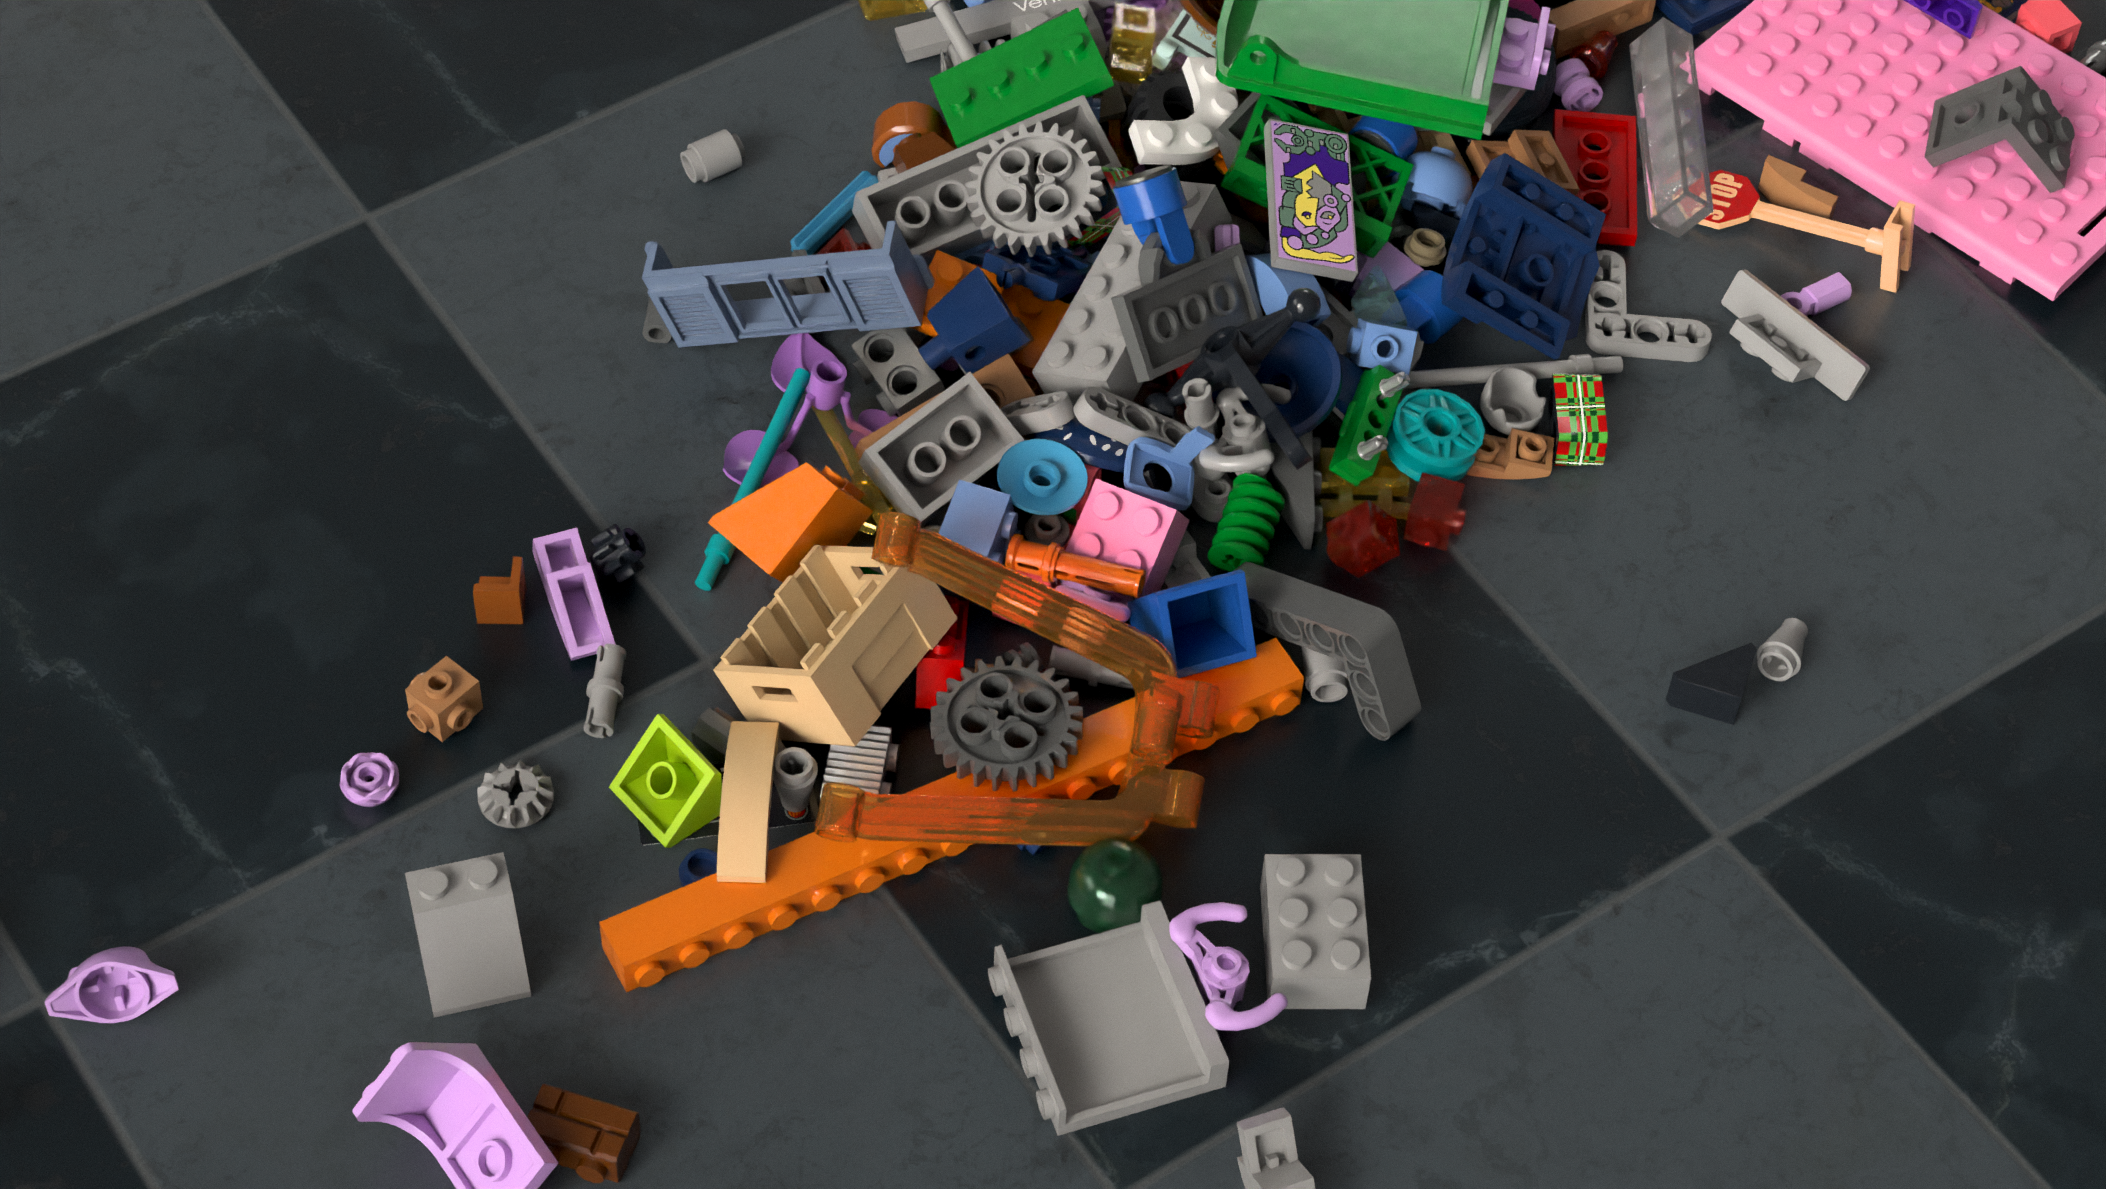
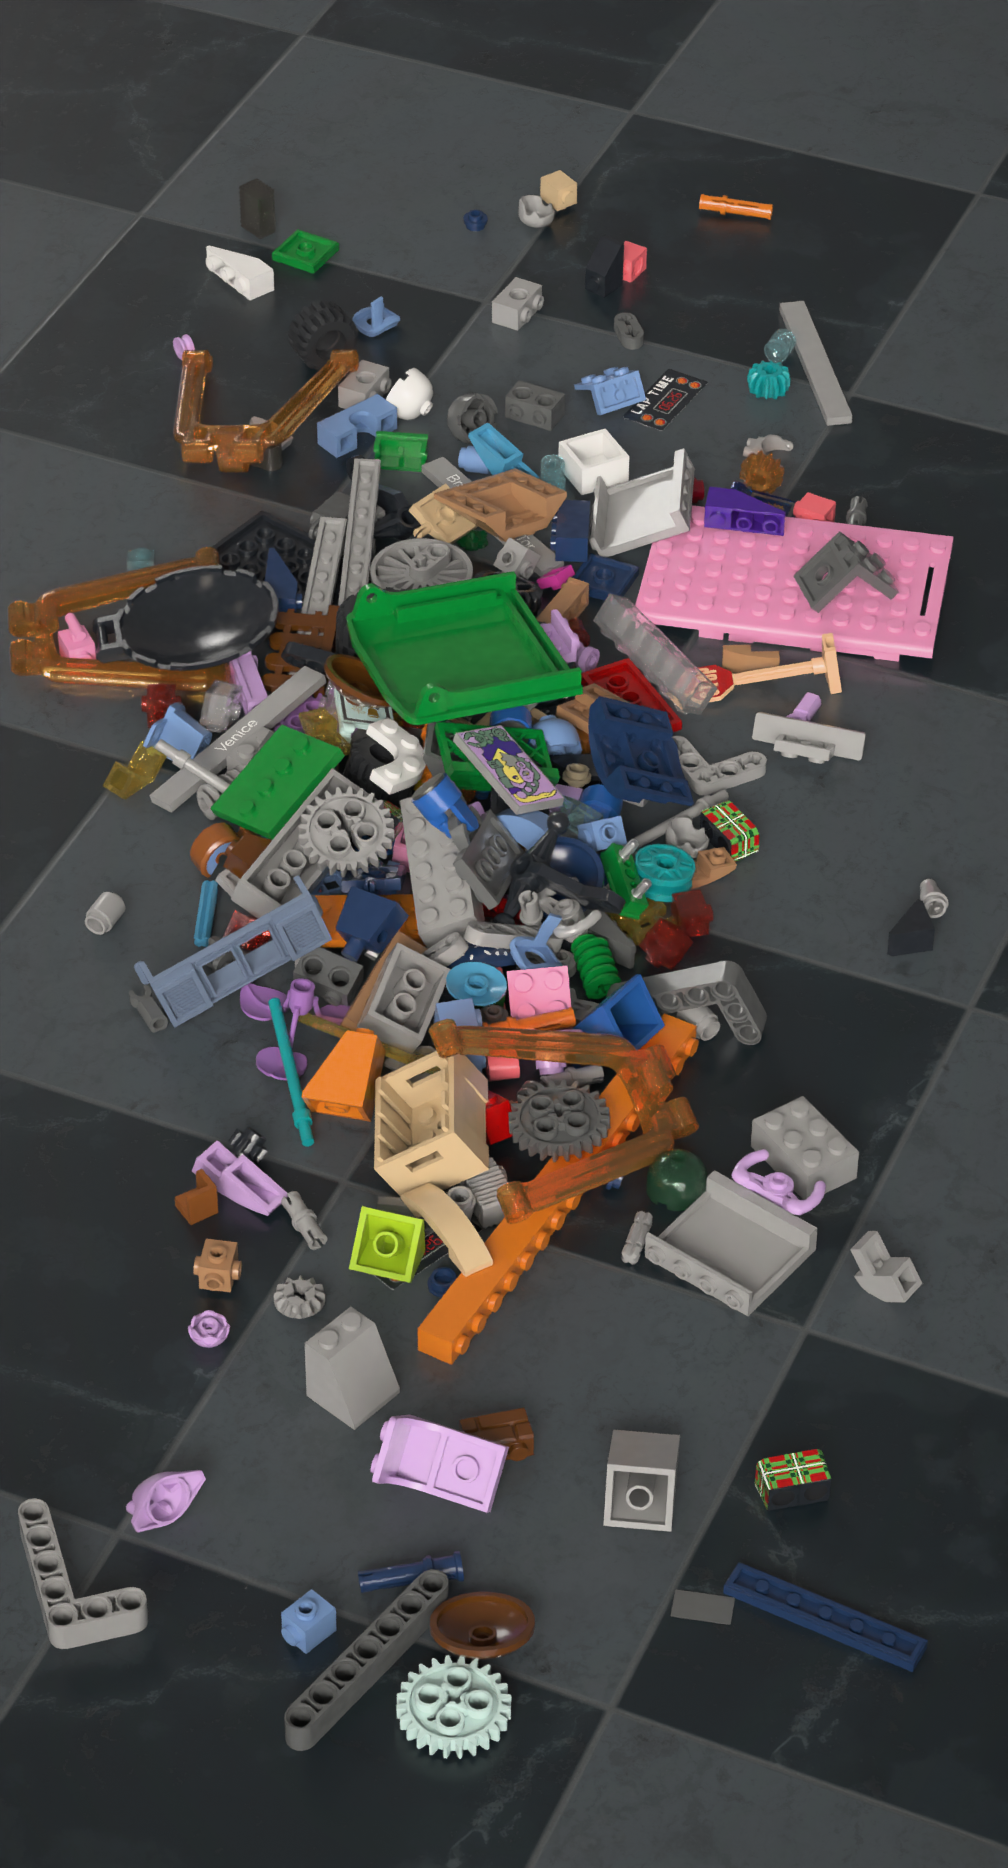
camera: 30 degrees left, 10 degrees down
none -> light grey axle [621,1211,653,1265]

